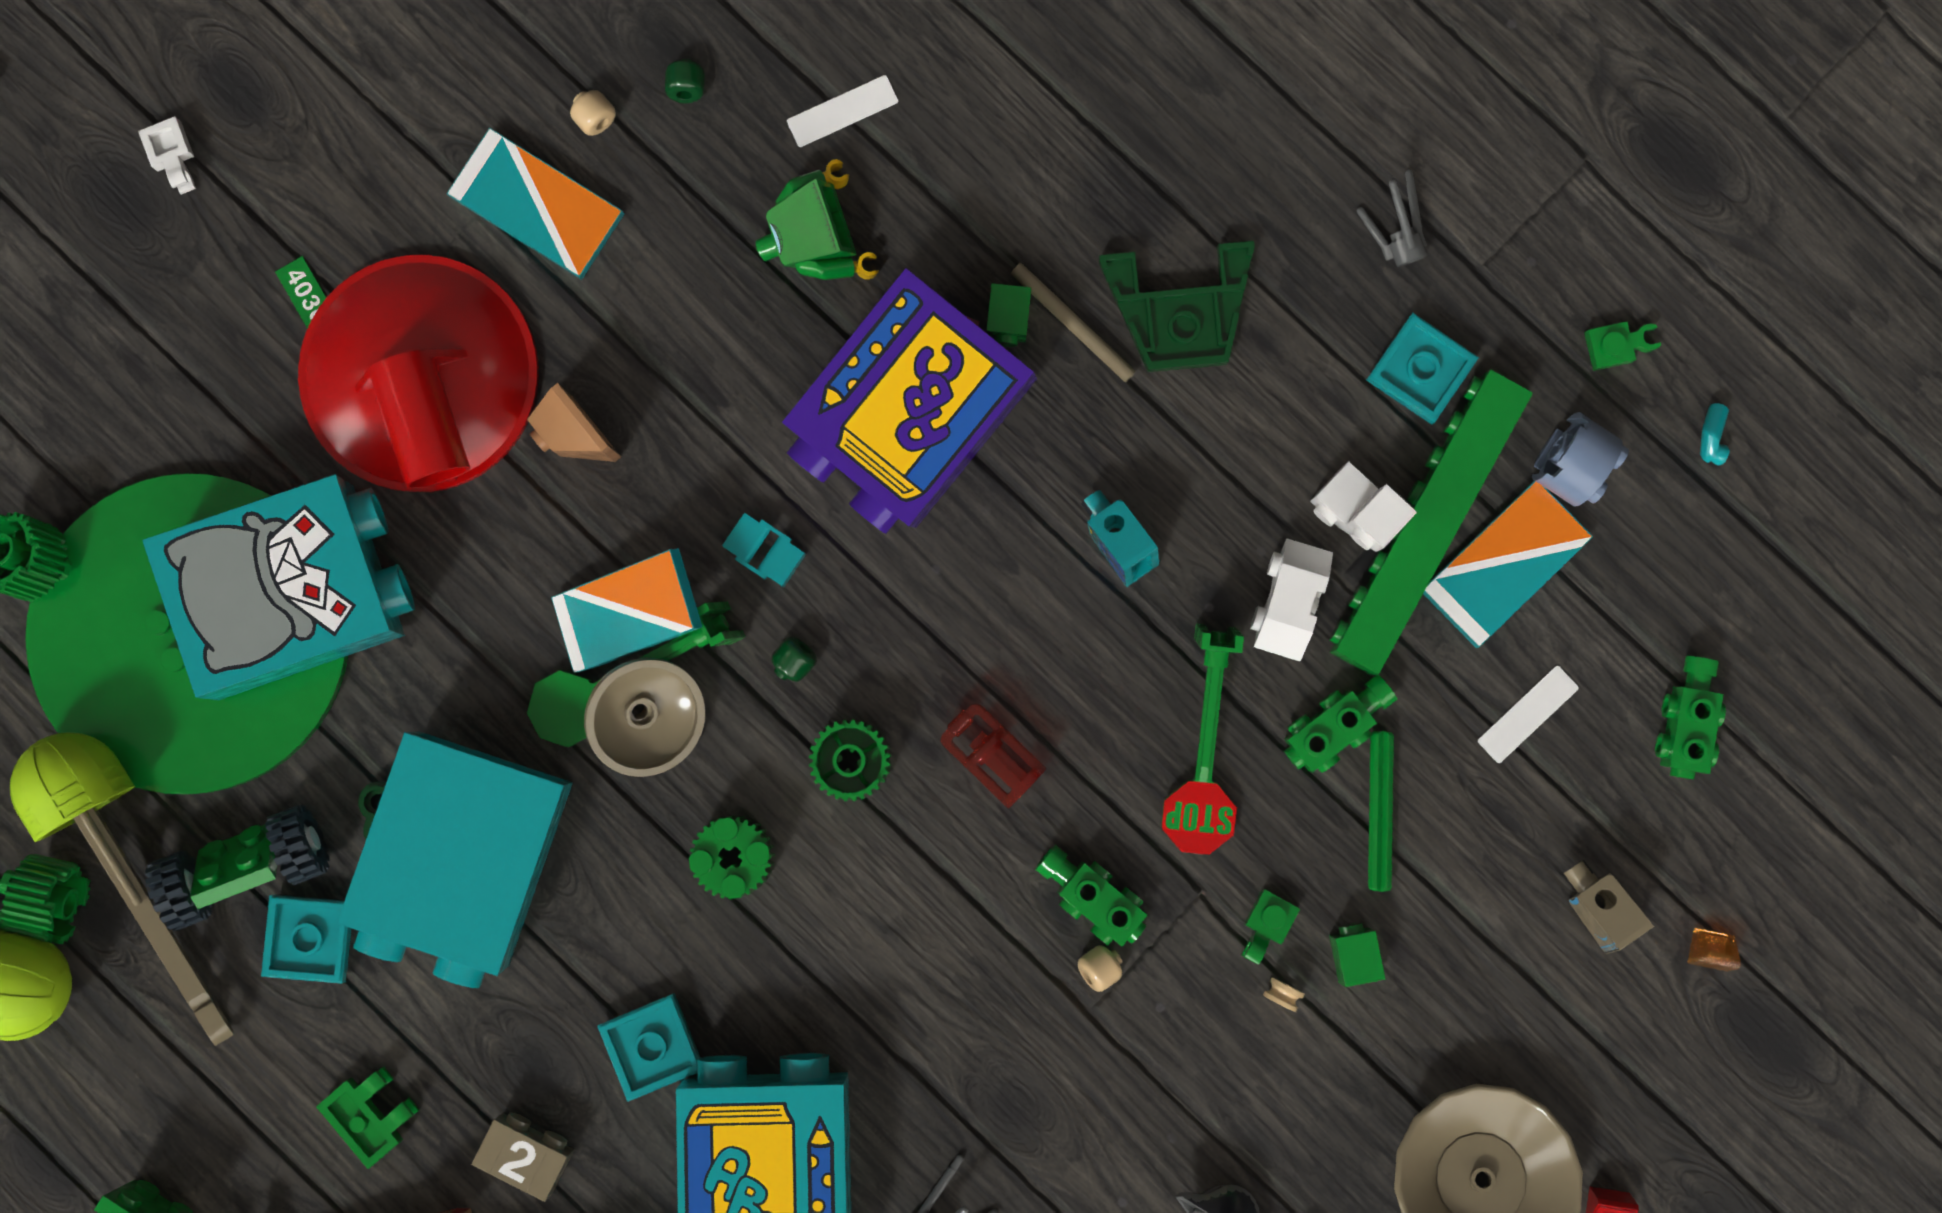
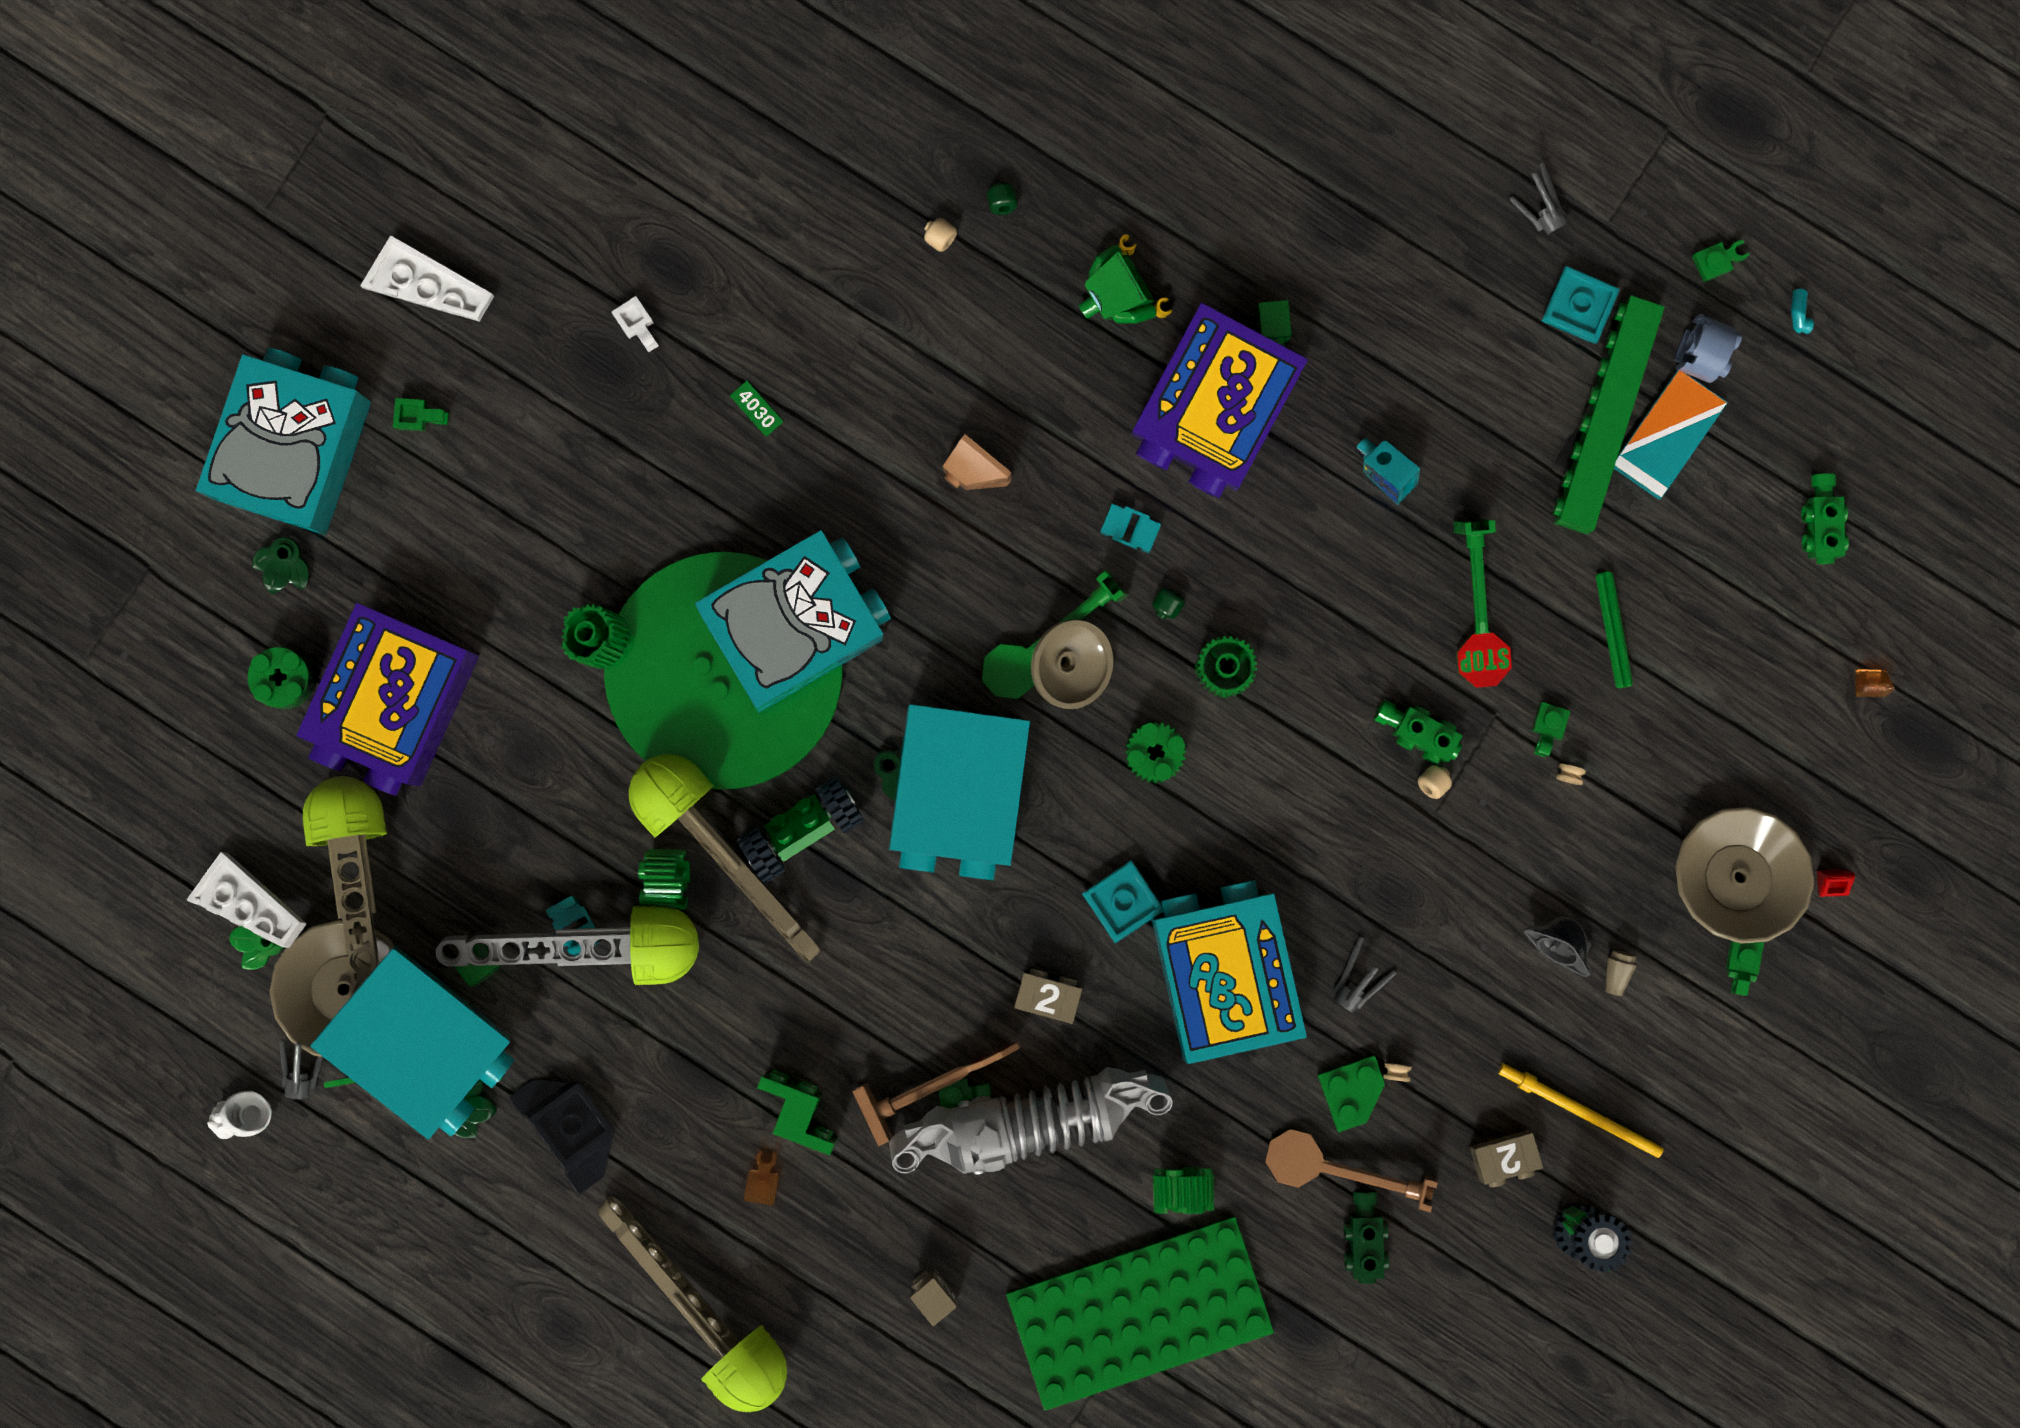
camera: 15 degrees left, 0 degrees up
teal plate [261,894,352,984] -> none
red dish [298,255,539,492] -> none
green plate [316,1066,420,1169] -> none
tile [446,128,624,280] -> none
tile [551,548,702,674] -> none
white sticker [787,75,898,147] -> none
clear red piece [941,703,1047,809] -> none
dark tan piece [1010,263,1136,383] -> none
dark green wing [1098,241,1255,372] -> none
white brick [1250,539,1333,661] -> none
green brick [1284,675,1398,773] -> none
white brick [1310,462,1417,552] -> none
green brick [1329,922,1386,987] -> none
white sticker [1478,666,1579,763] -> none
dark tan torso [1564,859,1654,954] -> none

